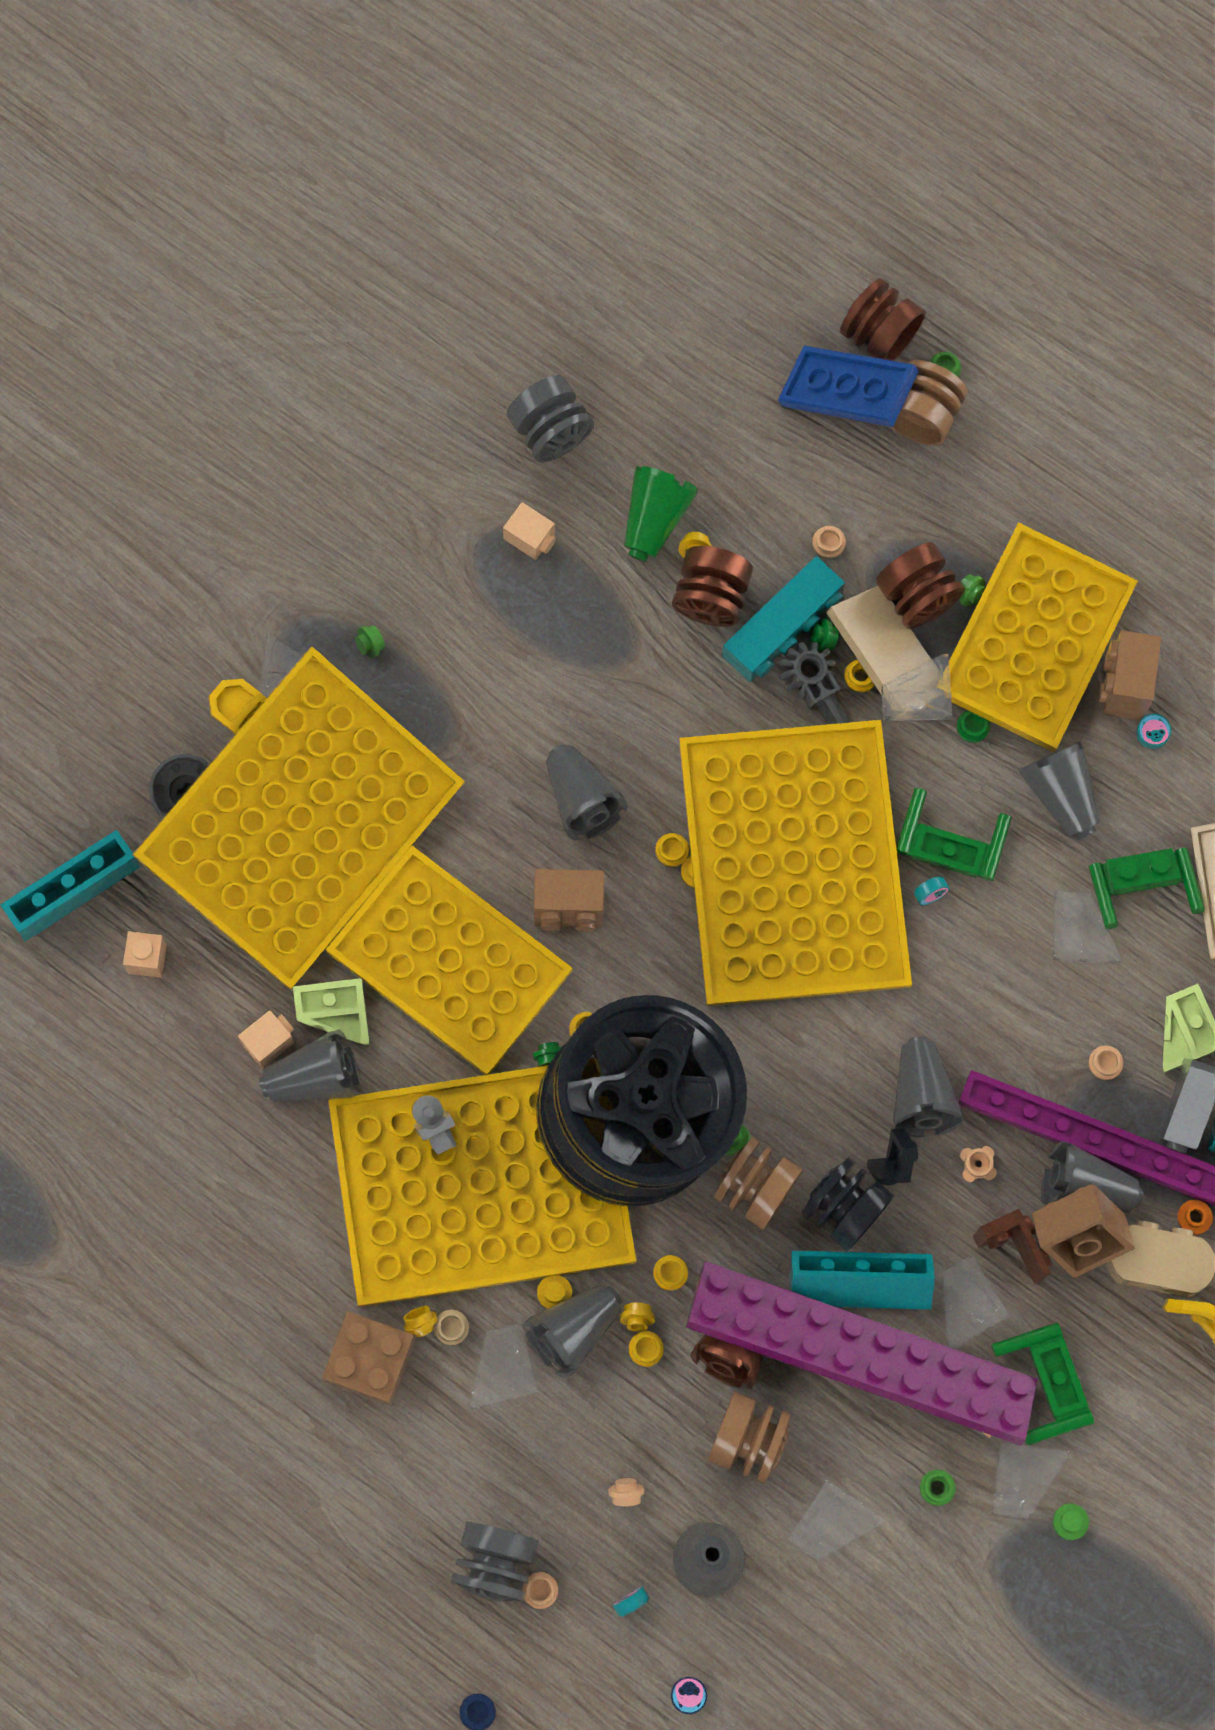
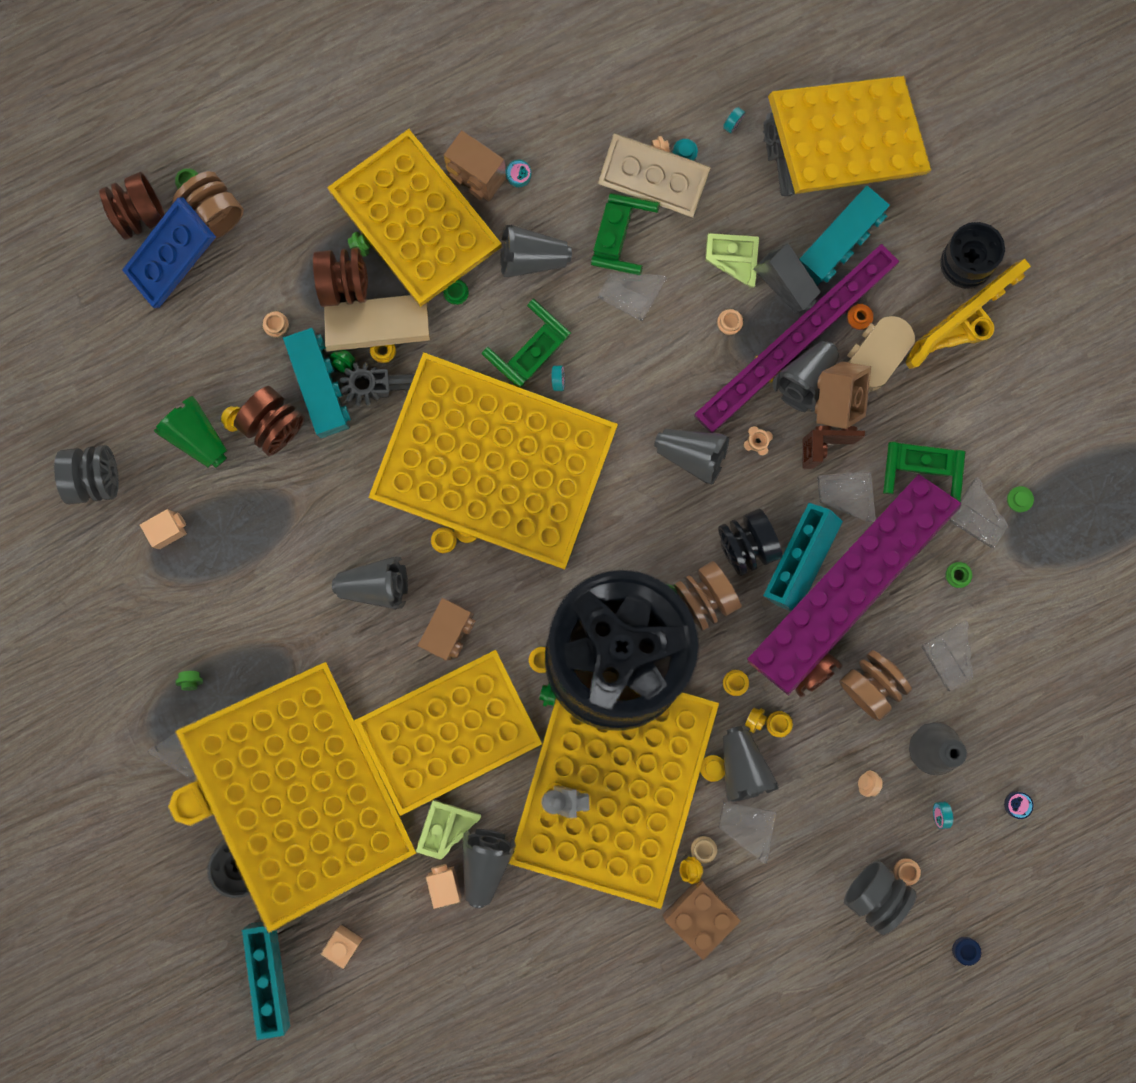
camera: 65 degrees left, 10 degrees up
black bracket [867,1128,918,1185] -> none
clear wing [881,654,952,721] -> none

